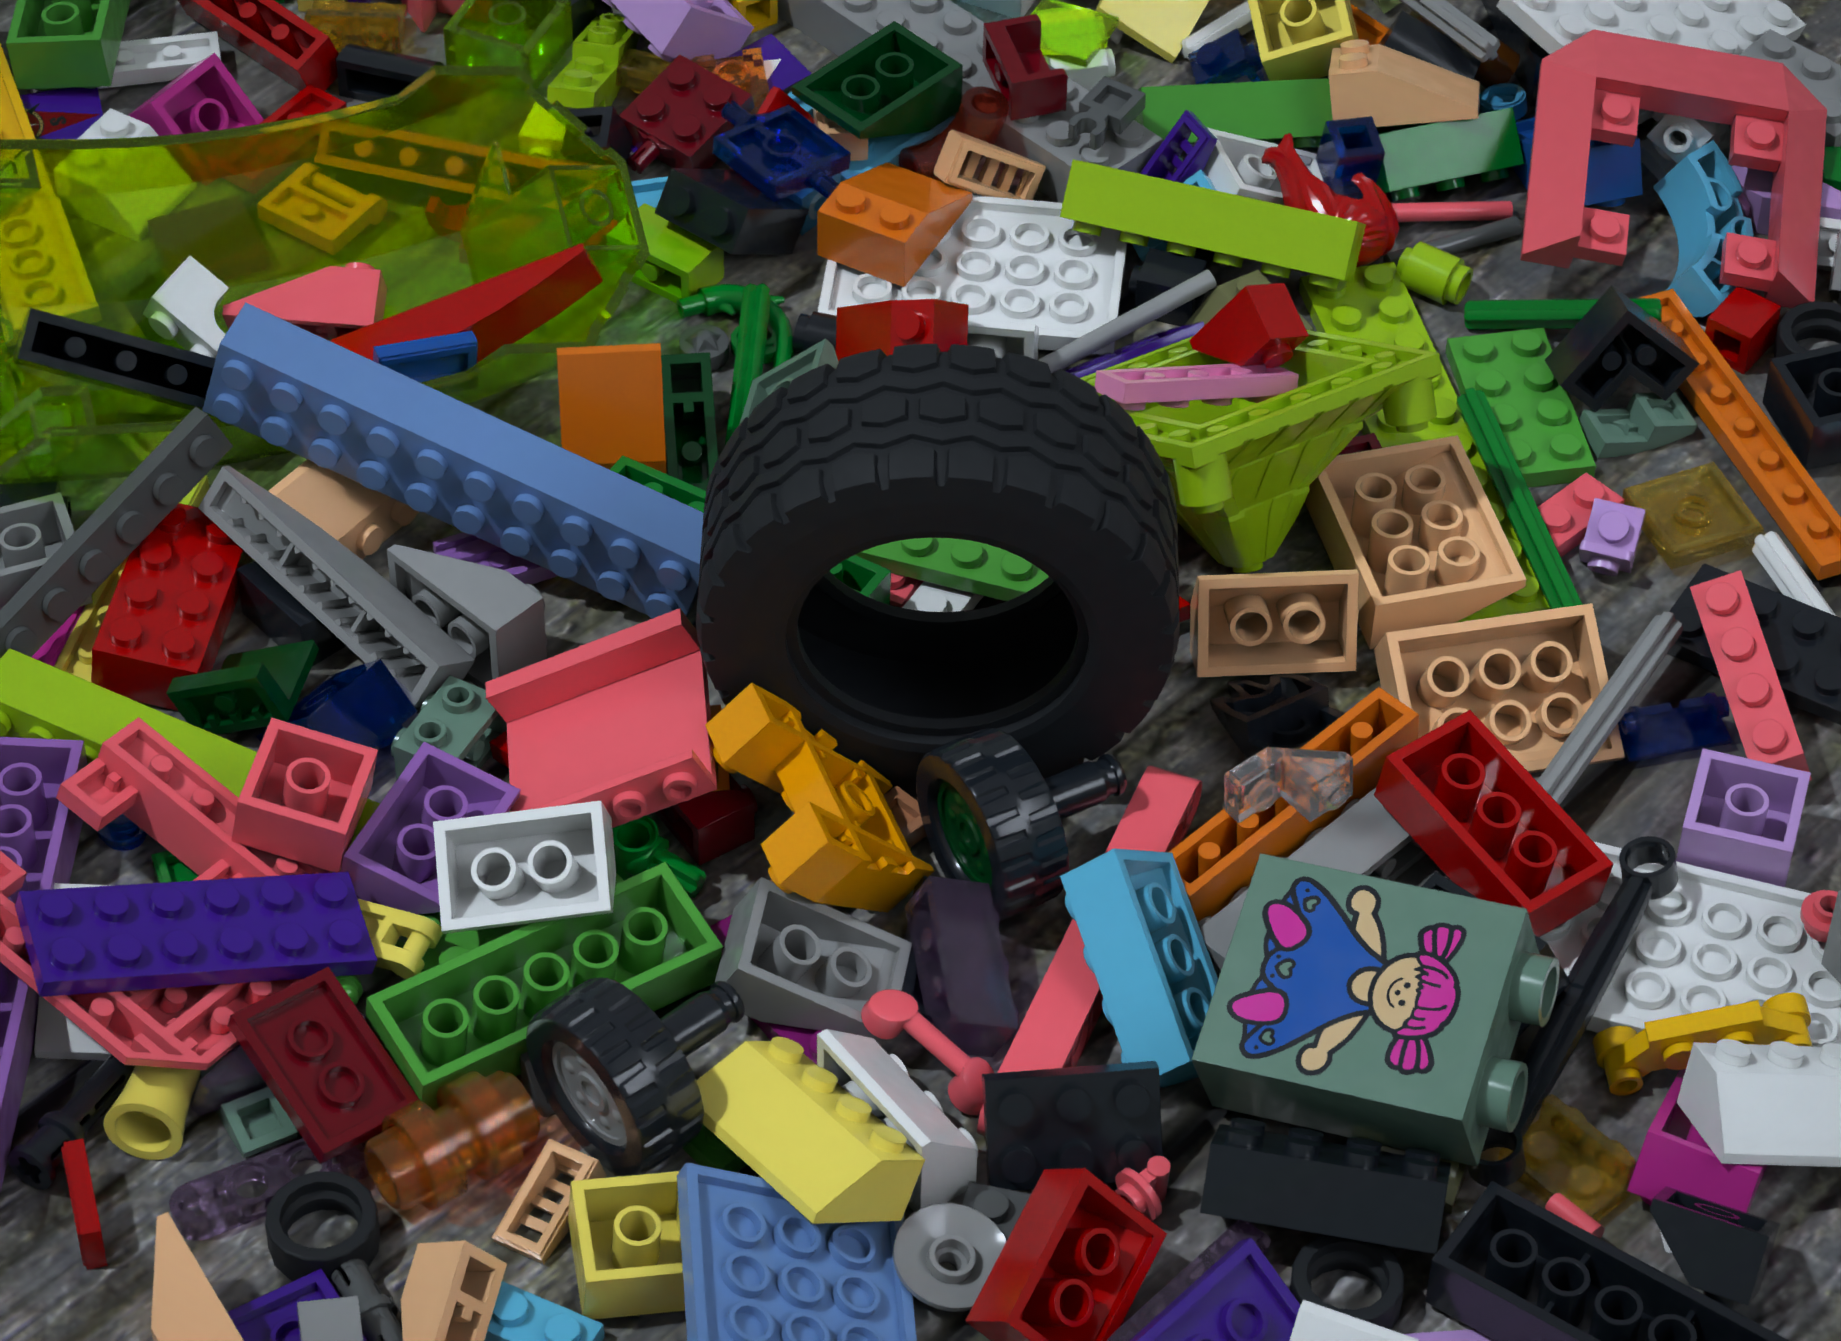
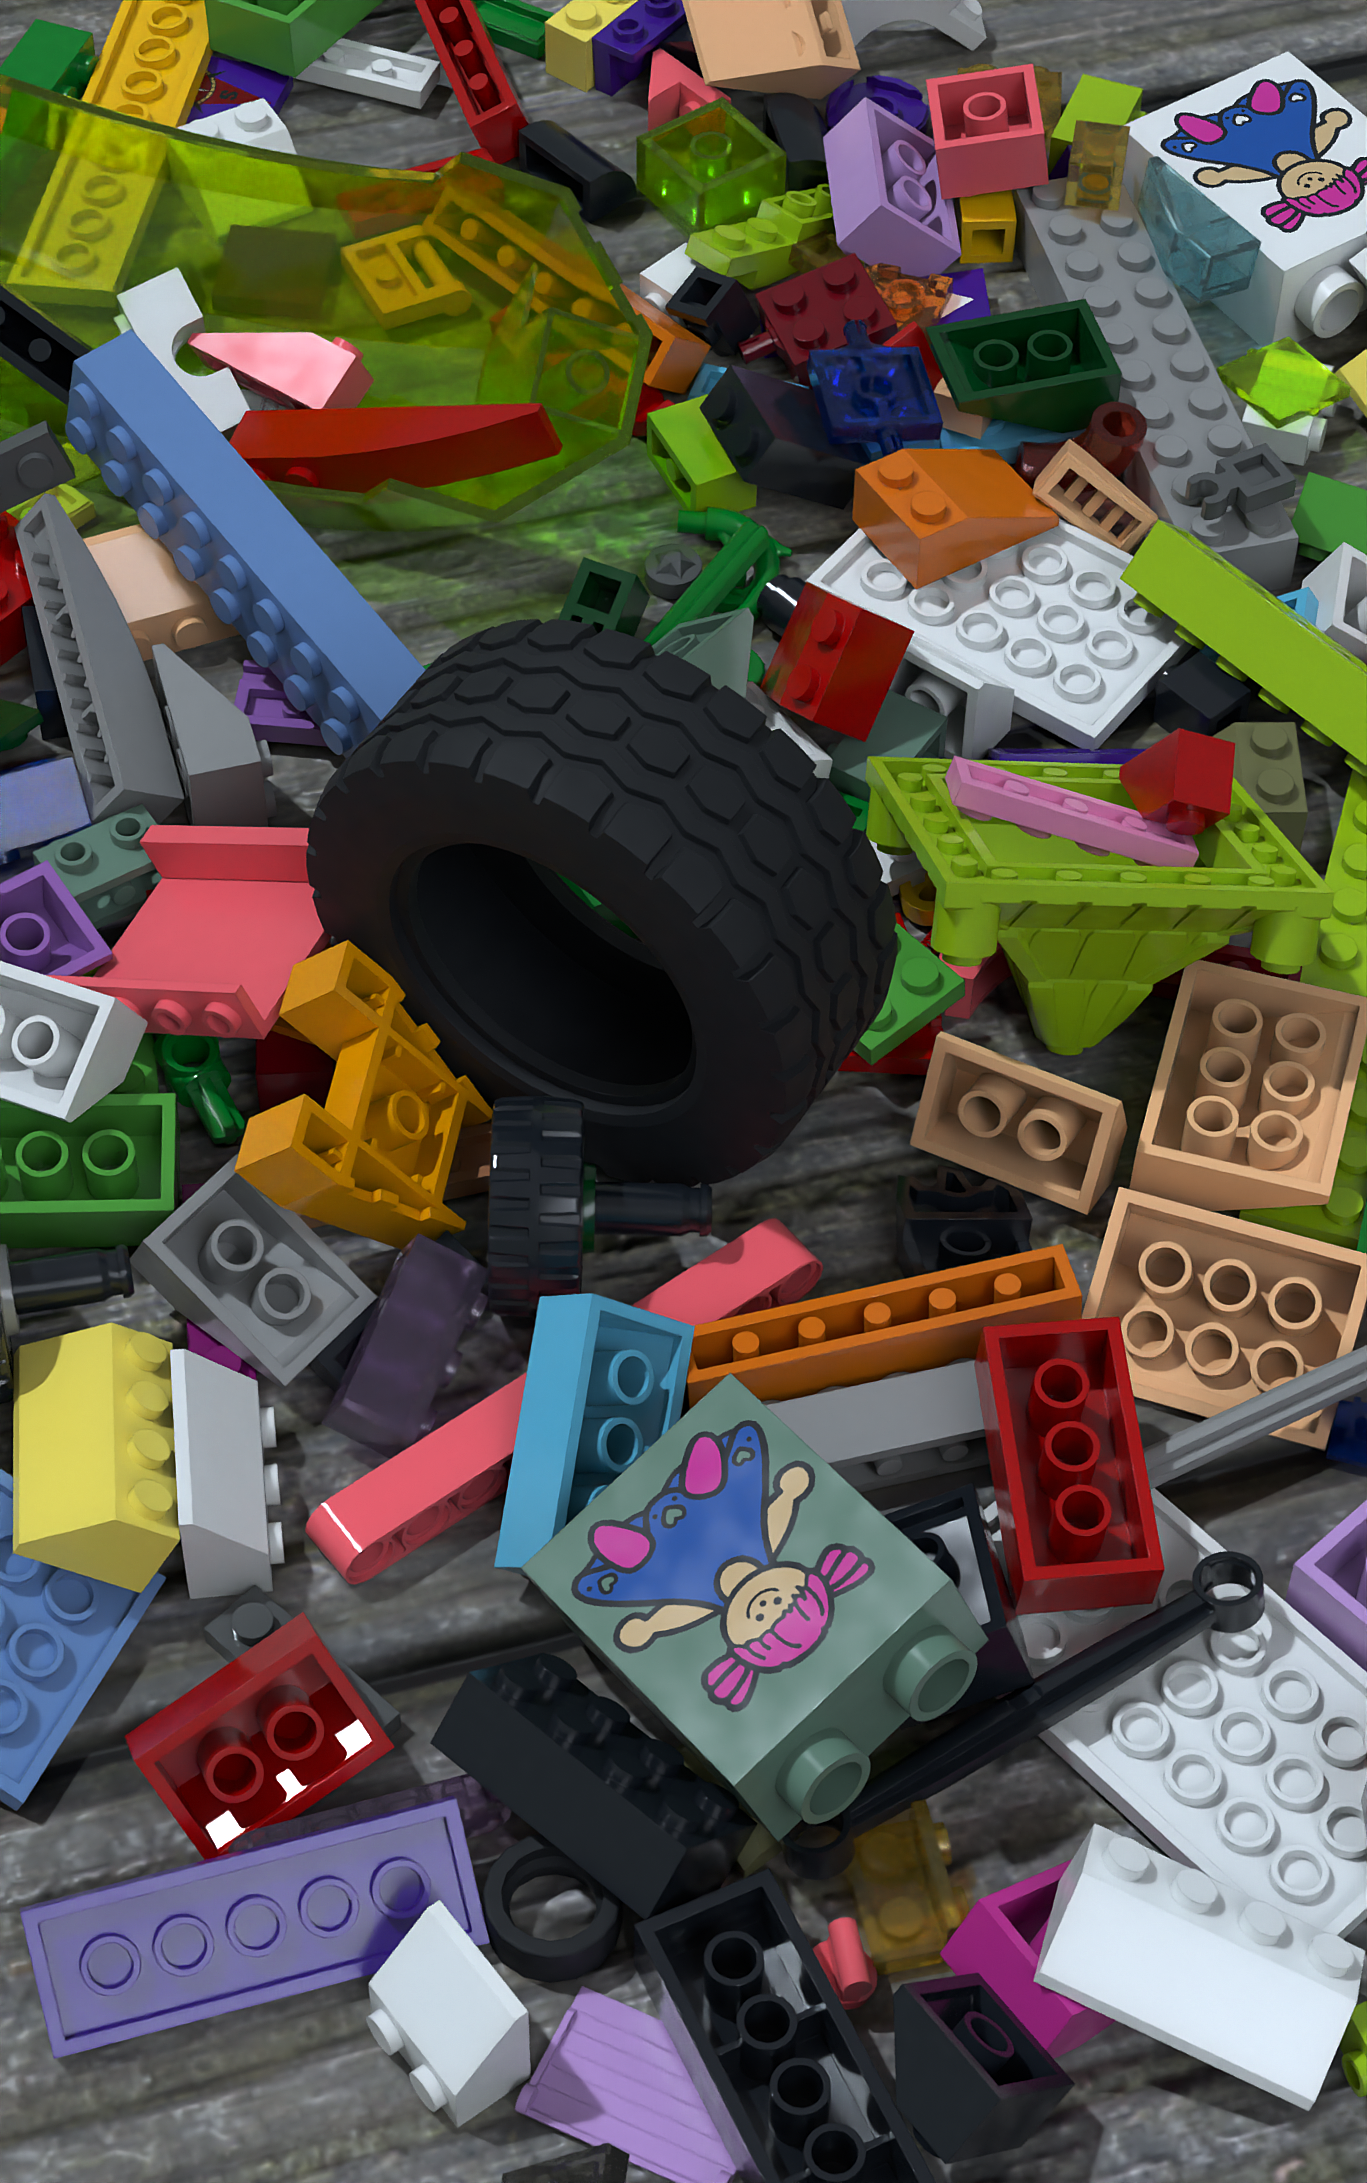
camera: 30 degrees right, 5 degrees up
dark pink slope [128,53,264,184] -> none
clear yellow bracket [305,0,408,54] -> none
blue tile [373,330,478,388] -> none
orange slope [556,343,667,474] -> none
coral bar [861,989,994,1115] -> none
light grey dish [893,1203,1007,1311] -> none
black plate [982,1061,1163,1191] -> none
dark red panel [983,14,1068,121] -> none
light grey bar [1039,269,1217,374] -> none
coral plate [1115,1156,1171,1221] -> none
dark purple slope [1140,110,1218,183] -> none
clear slope [1224,747,1353,823] -> none
yellow plate [1592,992,1813,1096] -> none

